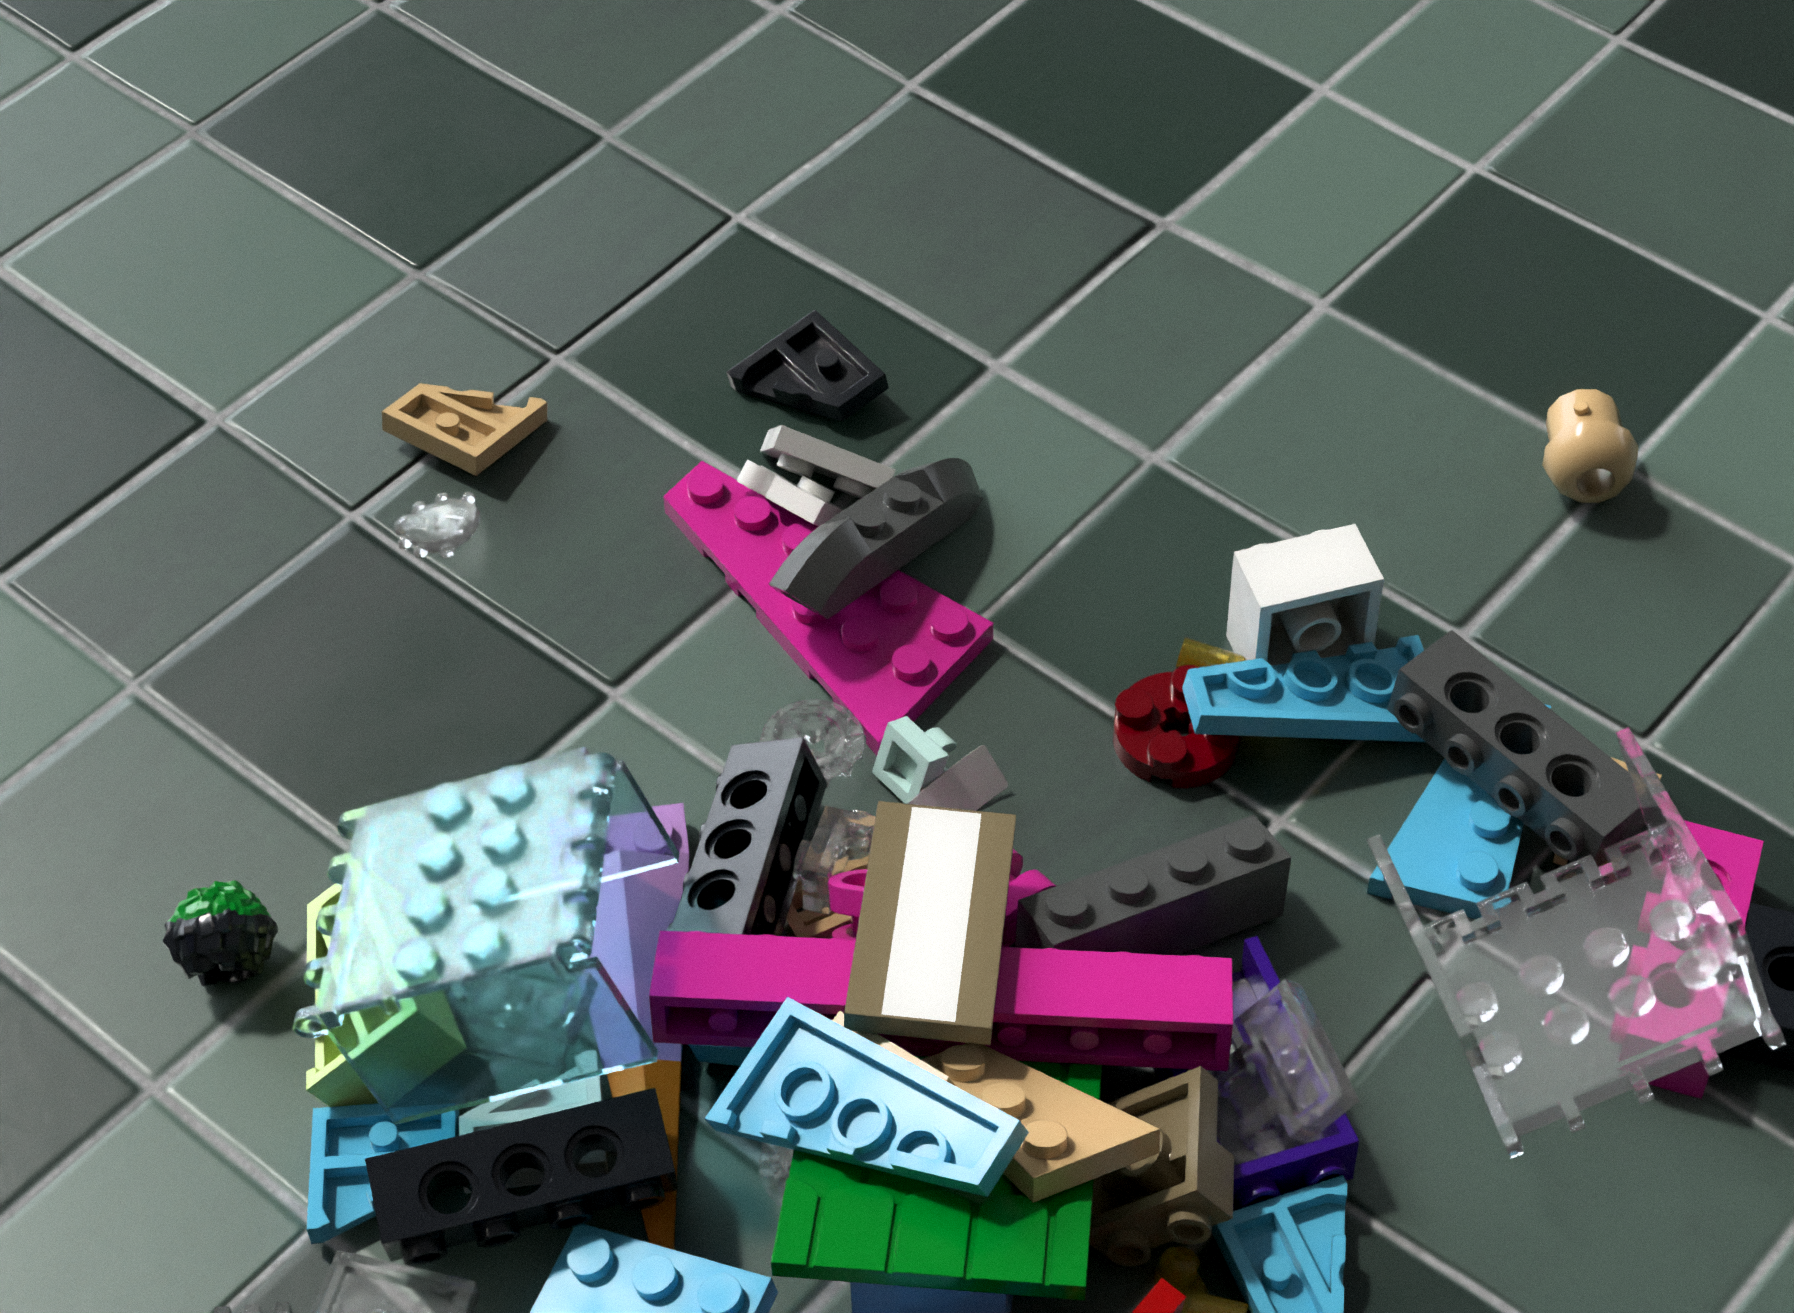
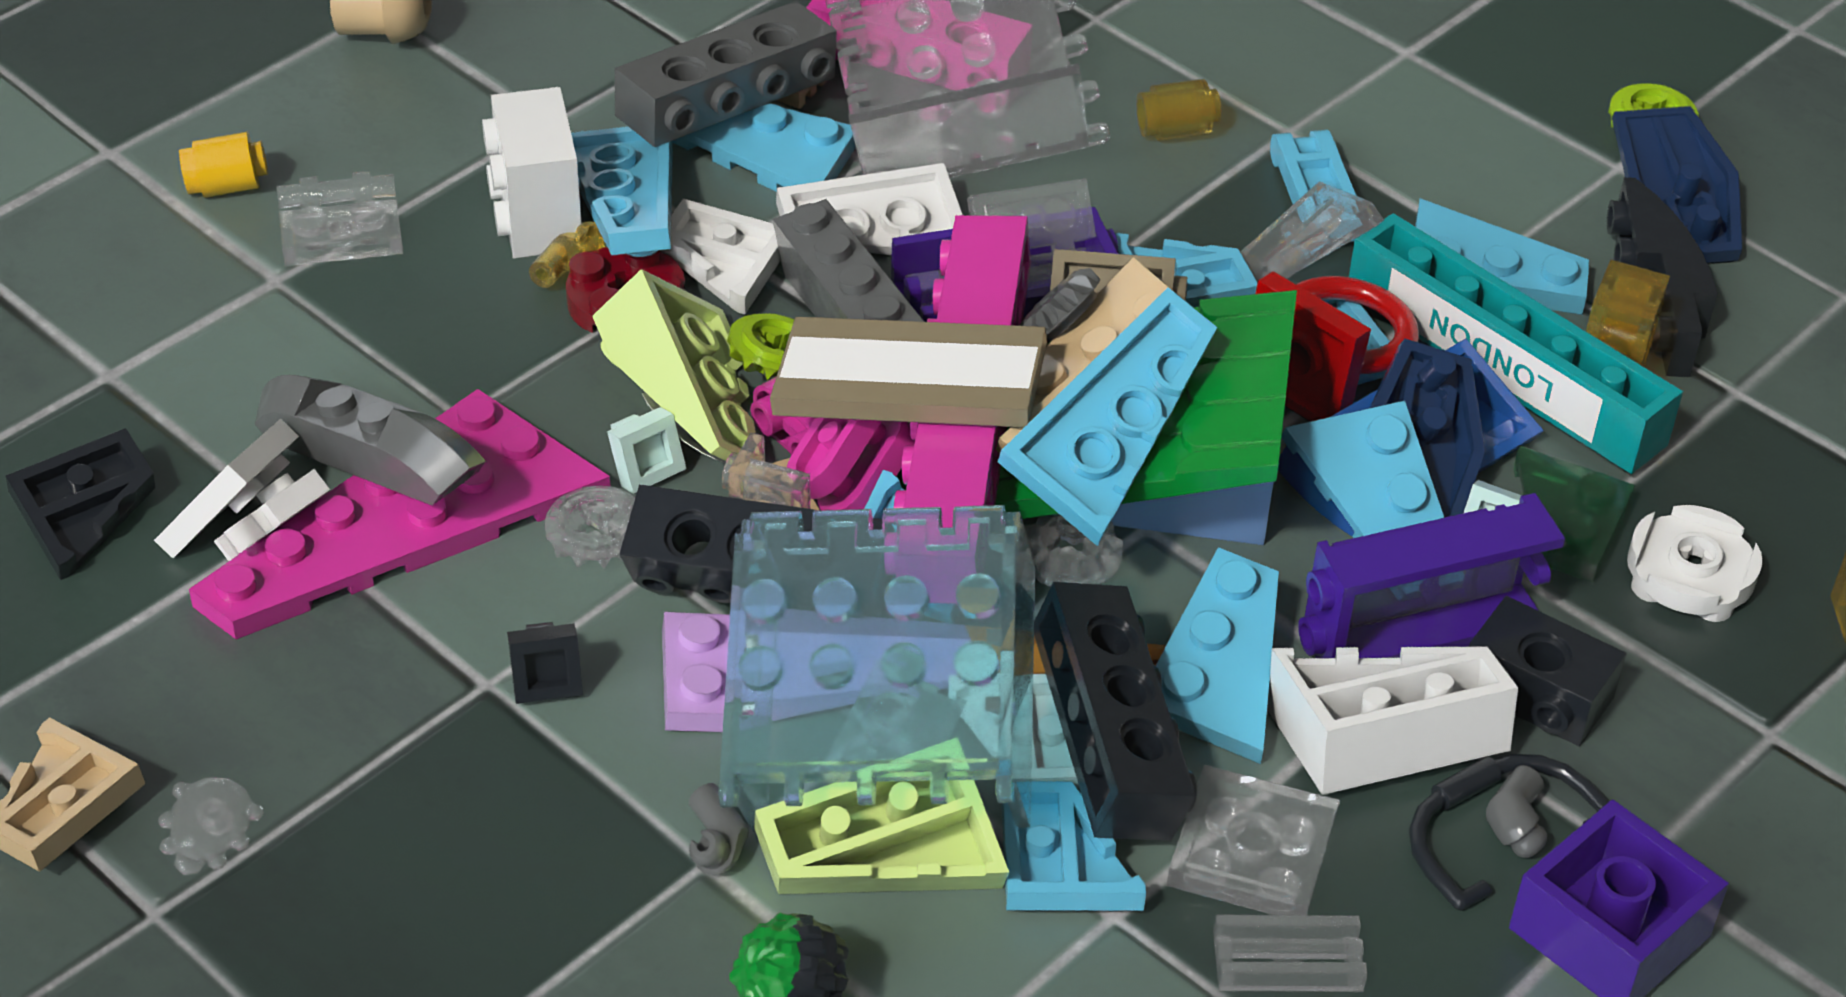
camera: 90 degrees left, 5 degrees down
none -> yellow brick [179,131,268,198]
none -> clear plate [277,171,403,266]
none -> black tile [507,621,583,704]
none -> yellowish green wedge [592,269,761,473]
none -> white wing [660,199,781,315]
none -> lime gear [727,313,794,380]
none -> white wing [776,163,963,255]
none -> dark grey gear [1019,268,1101,343]
none -> clear yellow brick [1136,79,1221,141]

